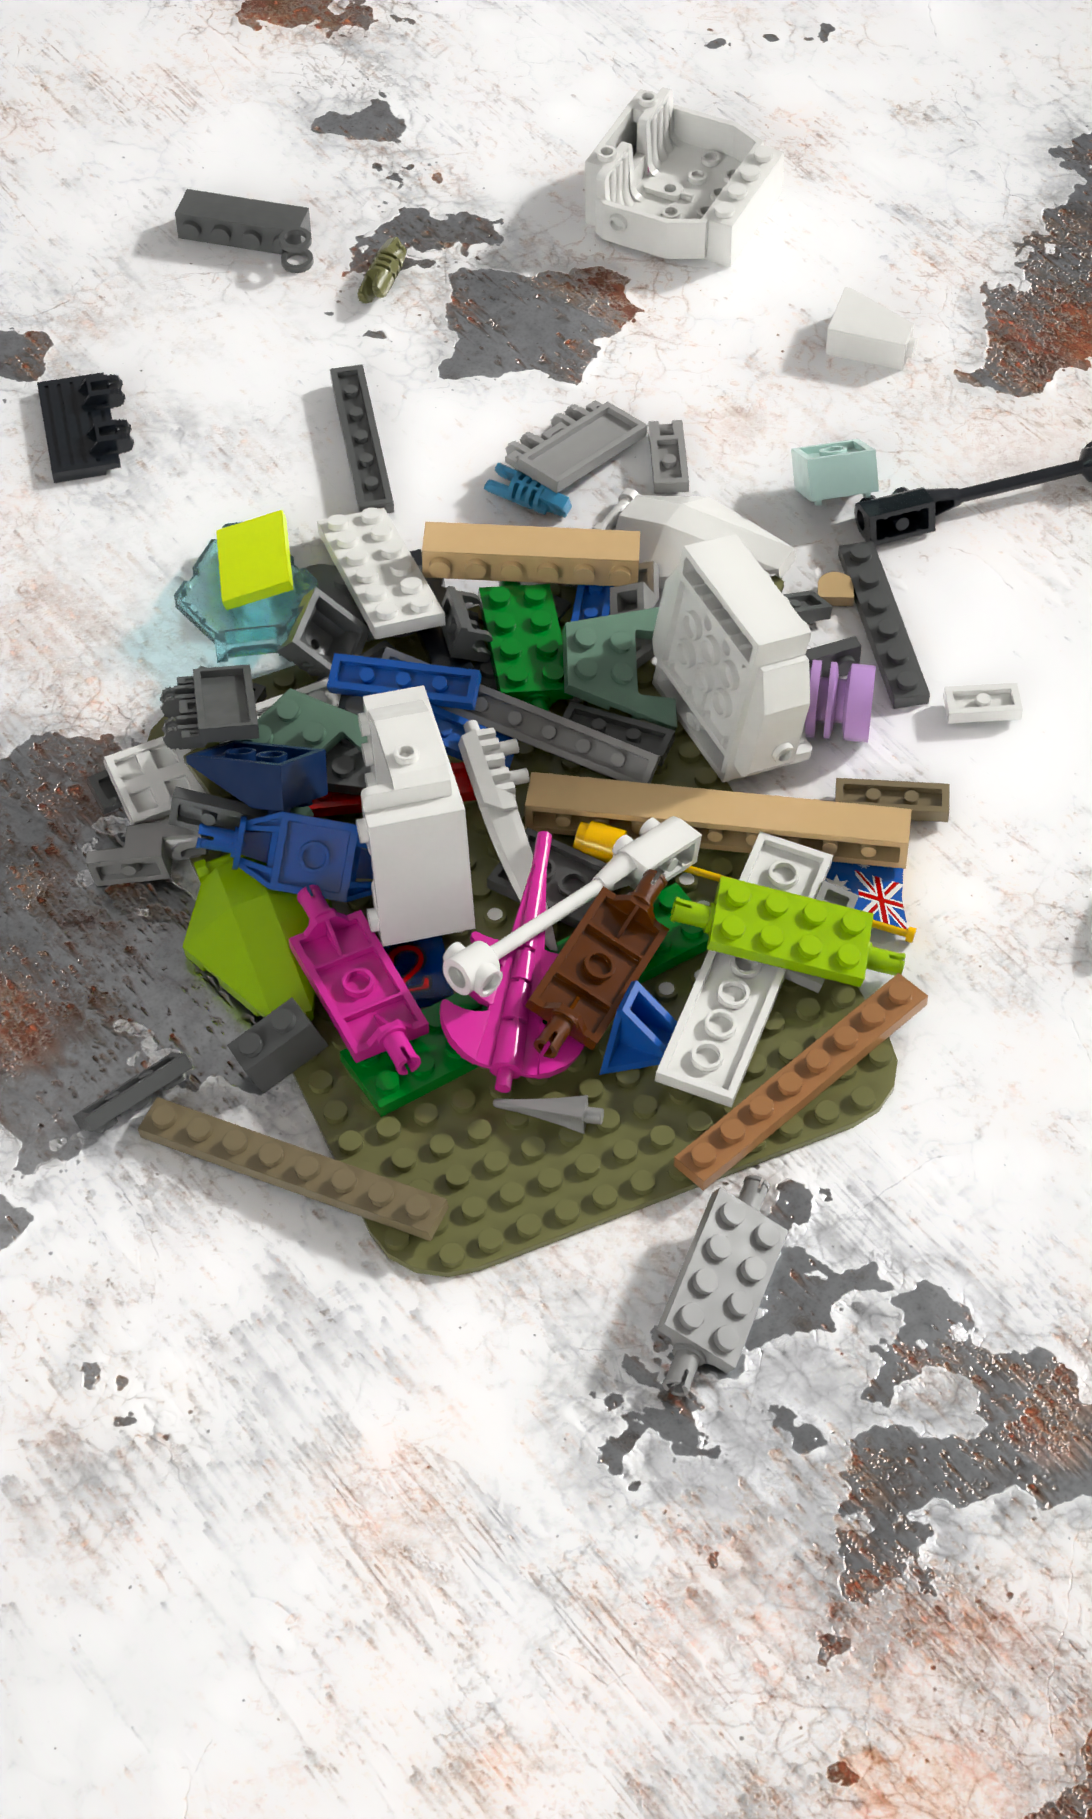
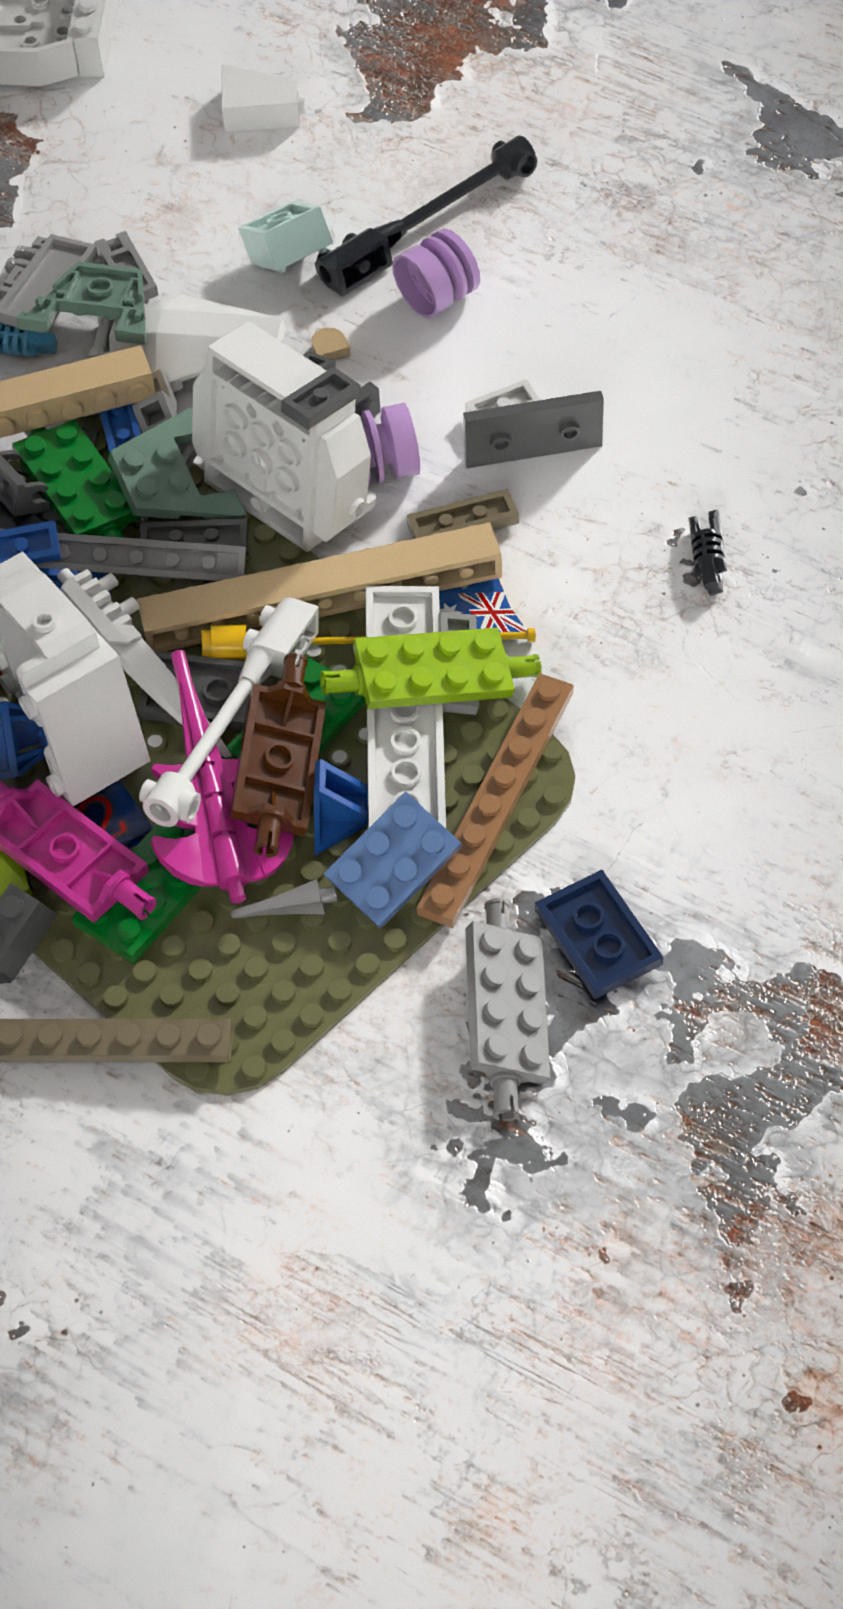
camera: 20 degrees left, 5 degrees up
dark grey plate [838,541,930,709] -> none
none -> sand green wing [16,262,147,345]
none -> dark grey plate [281,367,361,430]
none -> medium blue plate [324,791,462,930]
none -> lavender wheel [392,228,480,318]
none -> dark grey plate [463,391,604,468]
none -> dark blue plate [535,870,664,999]

